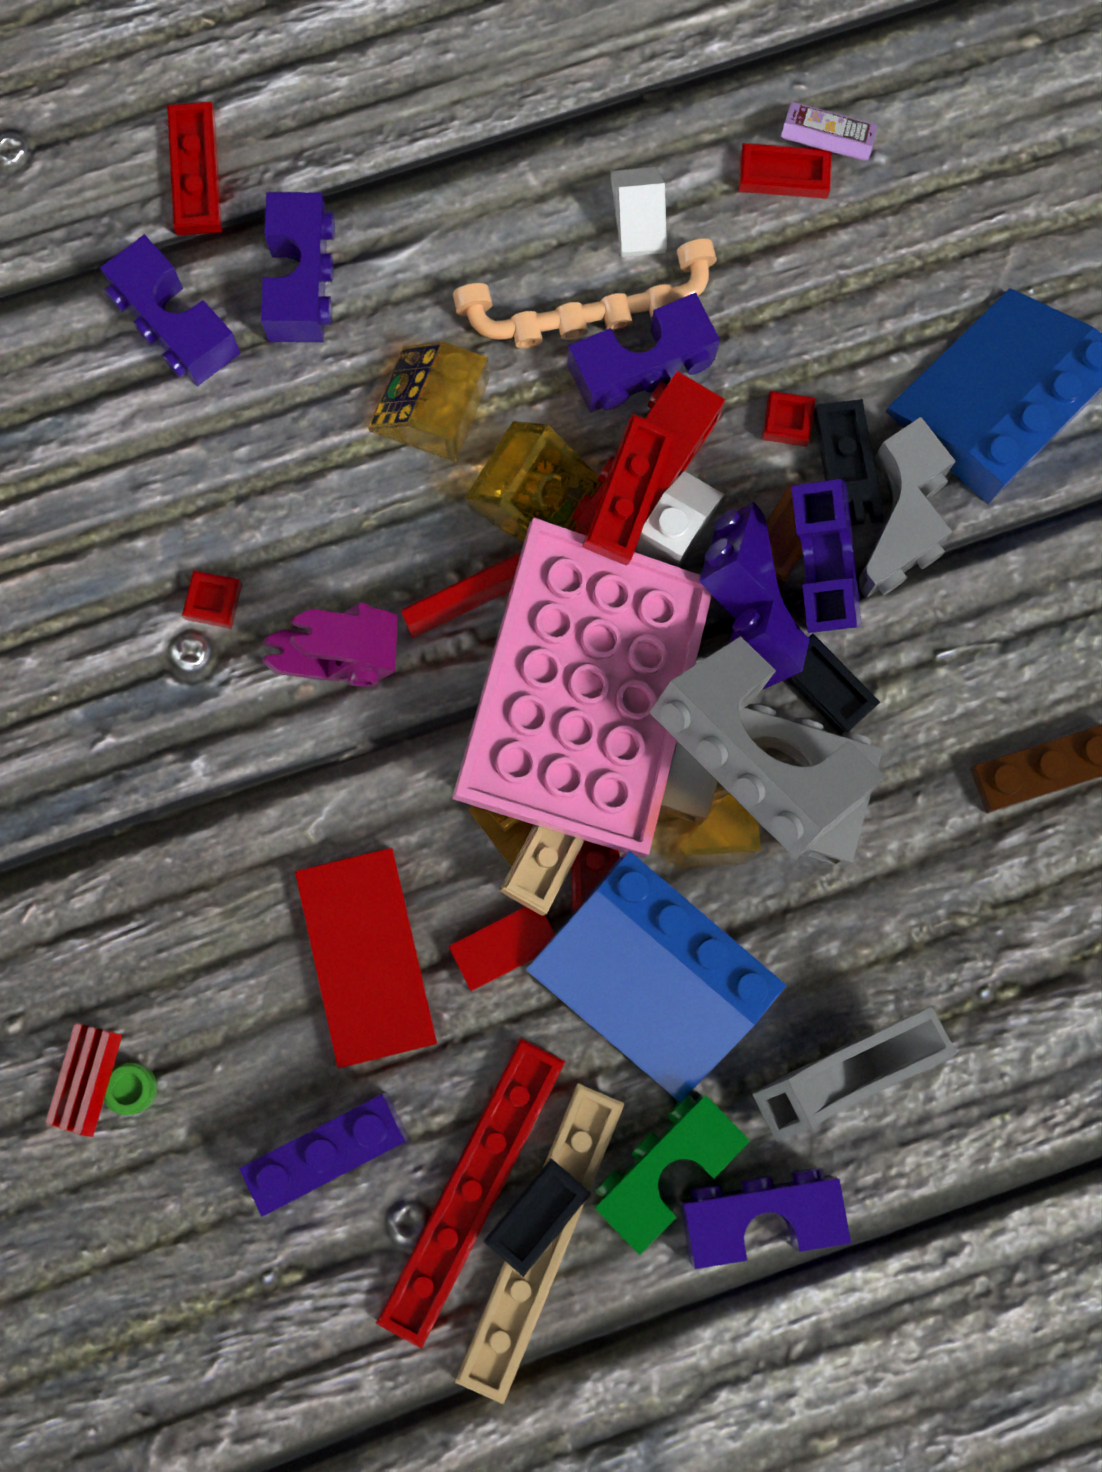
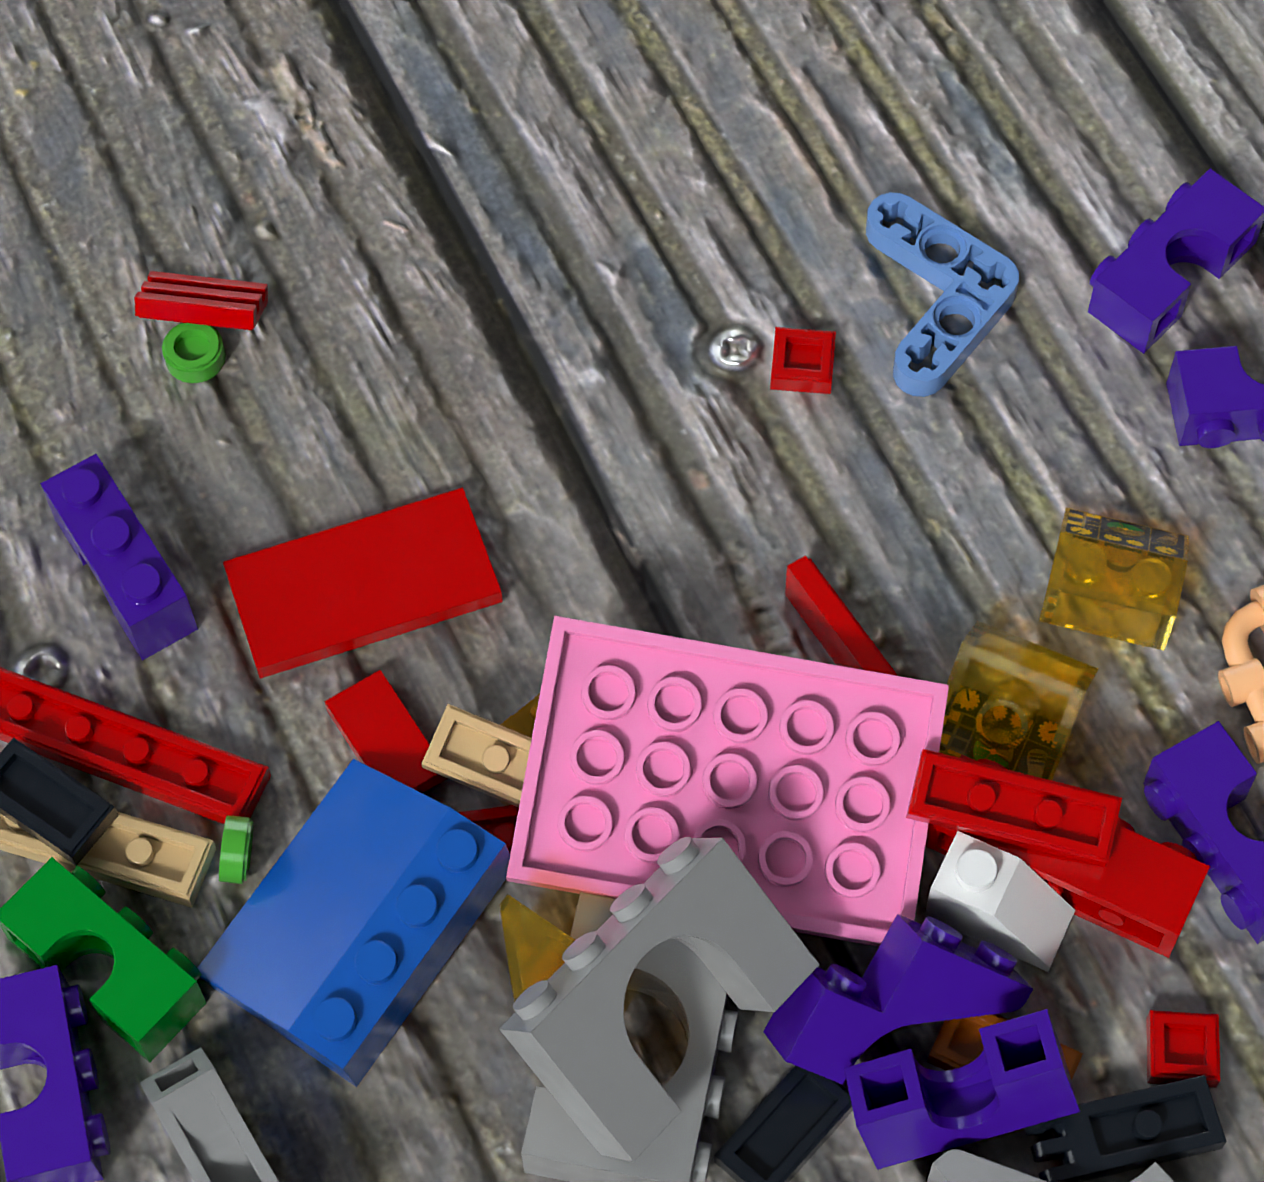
camera: 90 degrees right, 15 degrees down
magenta piece [262,602,398,687] -> none
none -> bright green tile [219,815,254,884]
none -> medium blue beam [866,192,1019,397]

